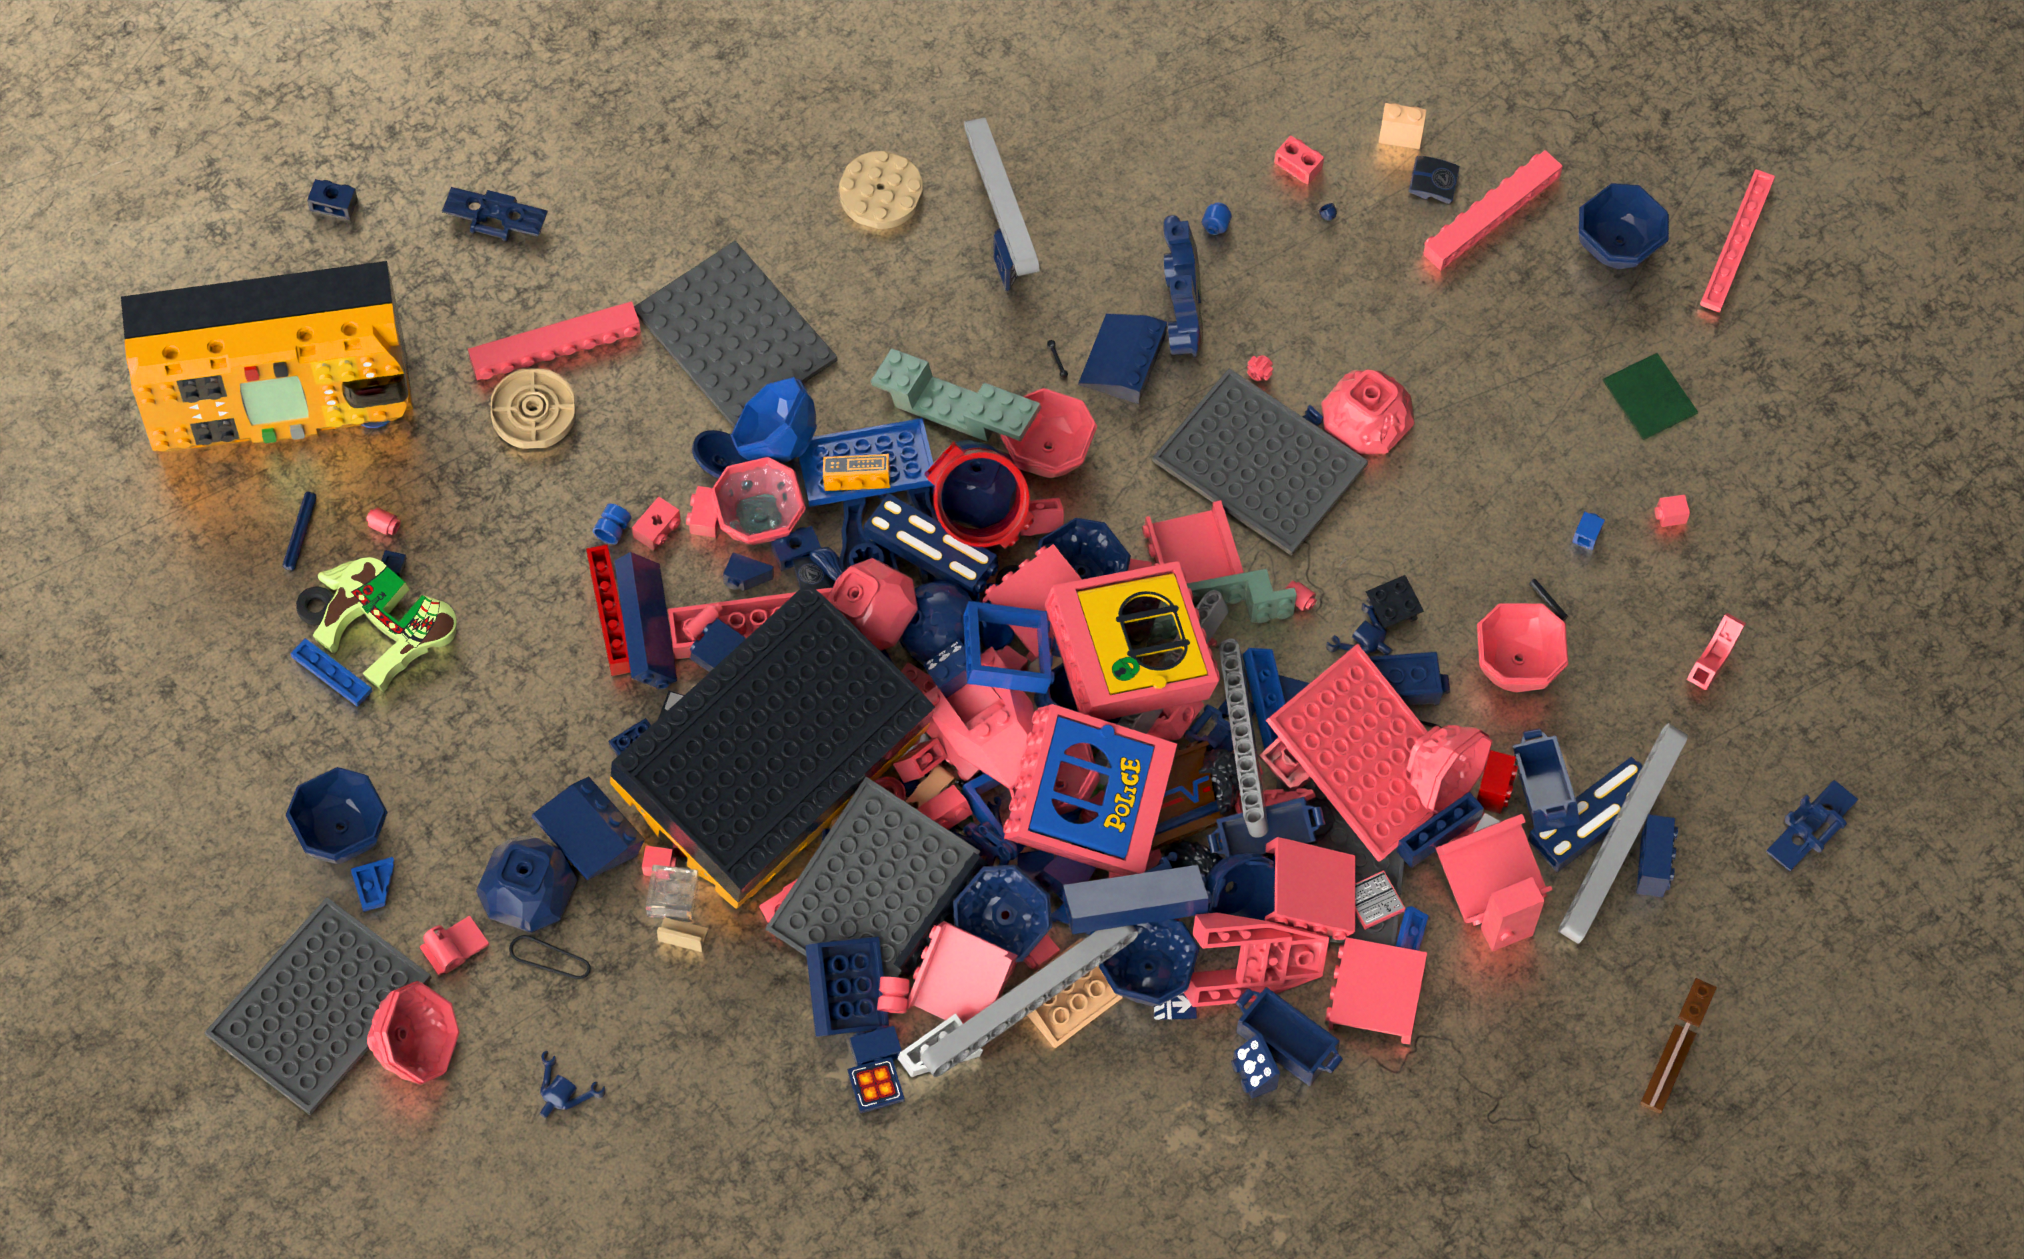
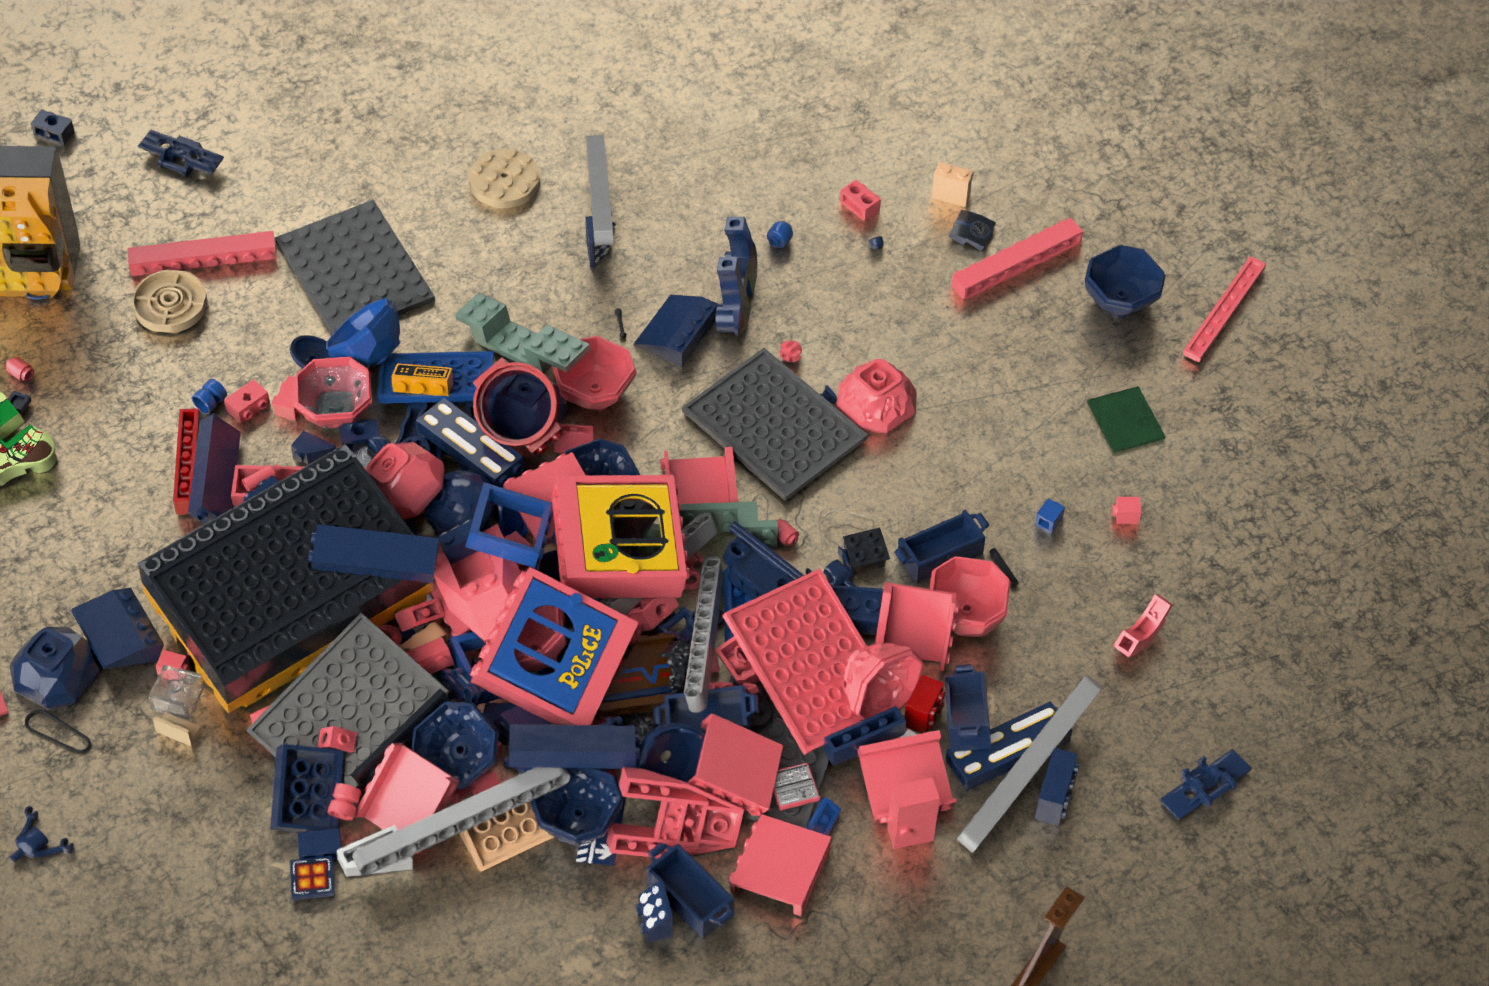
camera: 10 degrees right, 10 degrees down
none -> dark blue brick [308,524,439,583]
none -> coral bracket [318,726,357,753]
none -> dark blue brick [722,521,805,599]
none -> coral panel [875,582,959,671]
none -> dark blue container [894,509,990,584]

